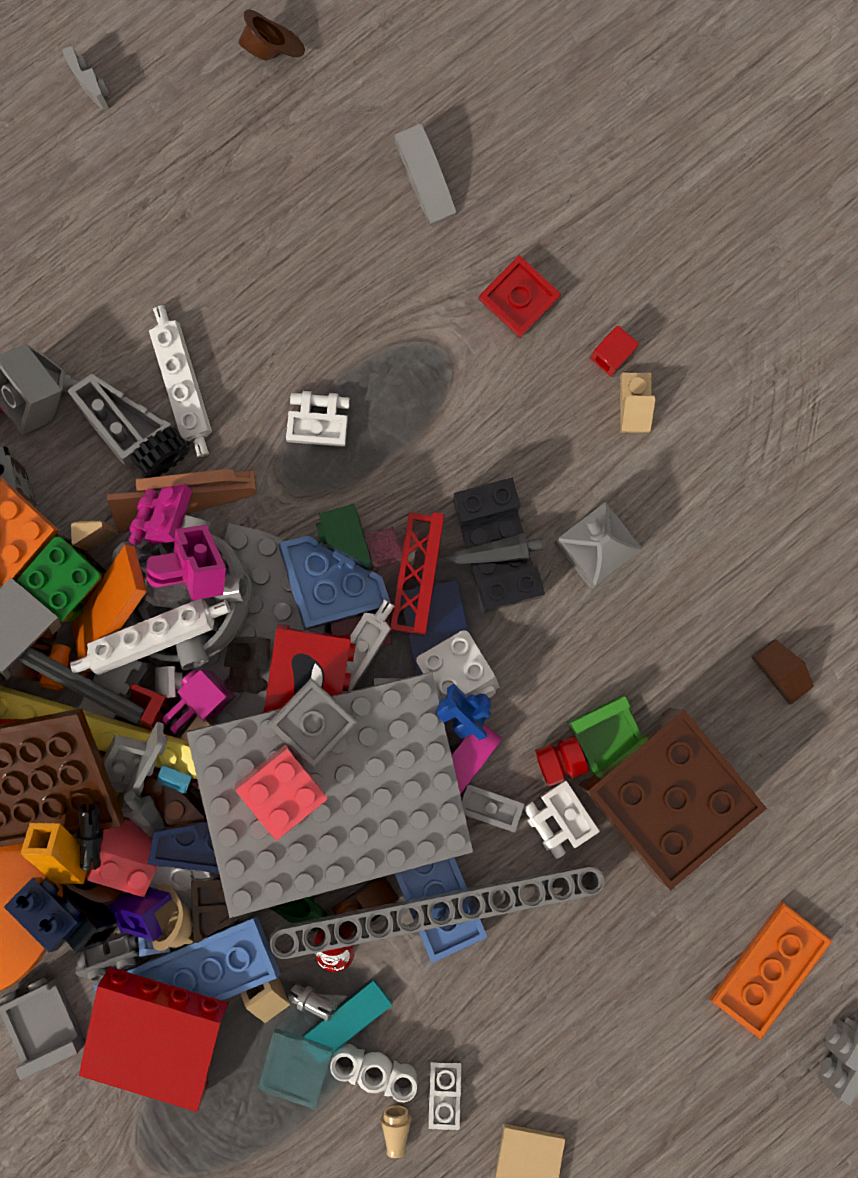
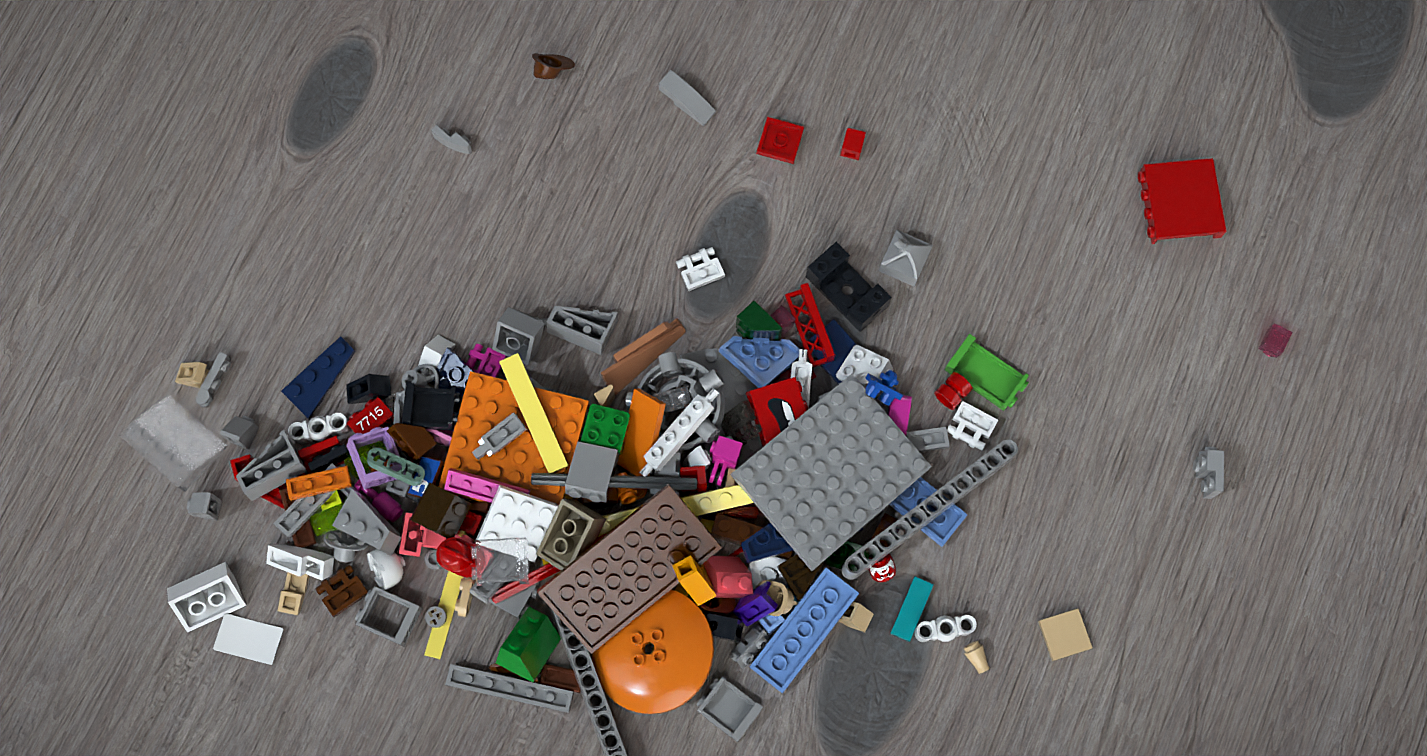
camera: 30 degrees left, 10 degrees down
dark blue brick [4,877,85,952] -> none
black pin [76,803,103,871] -> none
red panel [79,967,229,1112] -> none
light grey bracket [102,722,167,817] -> none
dark grey bar [122,791,167,838] -> none
dark pink plate [129,484,192,545] -> none
black tyre [131,427,190,478] -> none
dark pink brick [146,524,226,601] -> none
white plate [149,305,212,458] -> none
medium azure tile [157,765,192,793] -> none
coral brick [235,744,328,841] -> none
clear light blue tile [258,1028,333,1110] -> none
light grey tile [267,678,357,769] -> none
light grey pin [288,983,337,1022] -> none
white slope [428,1062,461,1130] -> none
dark grey bar [439,533,543,564] -> none
reddish brown container [578,708,767,891] -> none
tan slope [620,373,656,433] -> none
orange tile [709,901,833,1040] -> none
reddish brown slope [752,639,814,705] -> none

